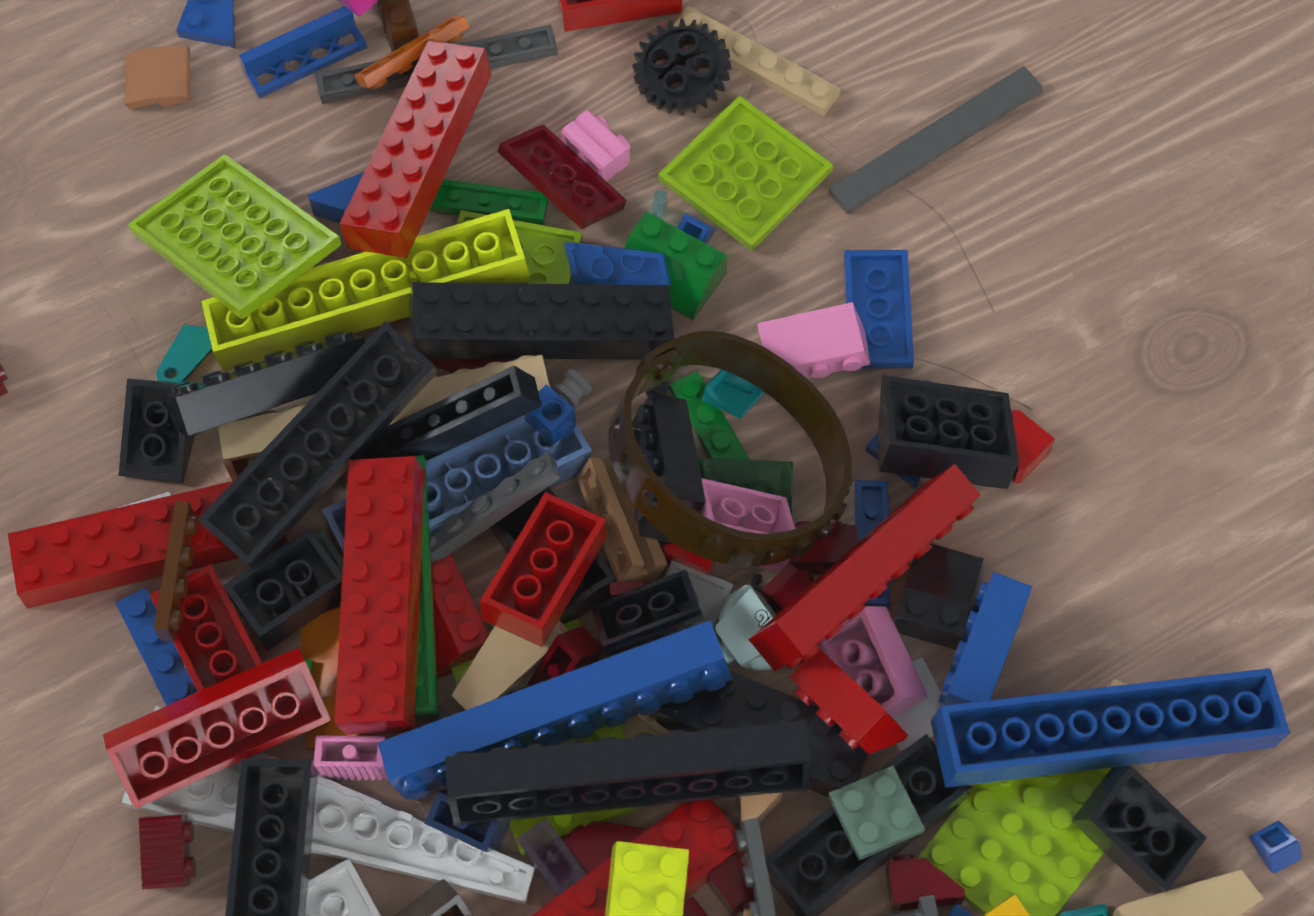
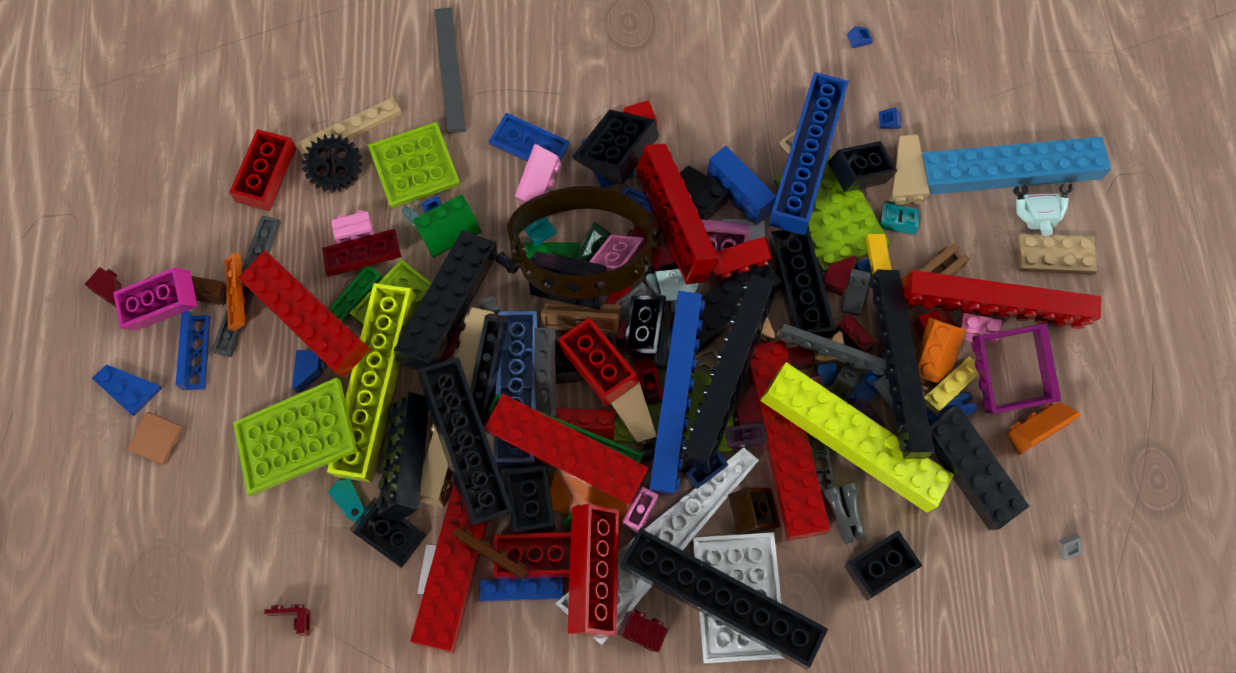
camera: 65 degrees left, 5 degrees up
blue brick [524,384,576,445] -> none
blue wing [564,241,672,285] -> none
sand green plate [828,765,925,861] -> none

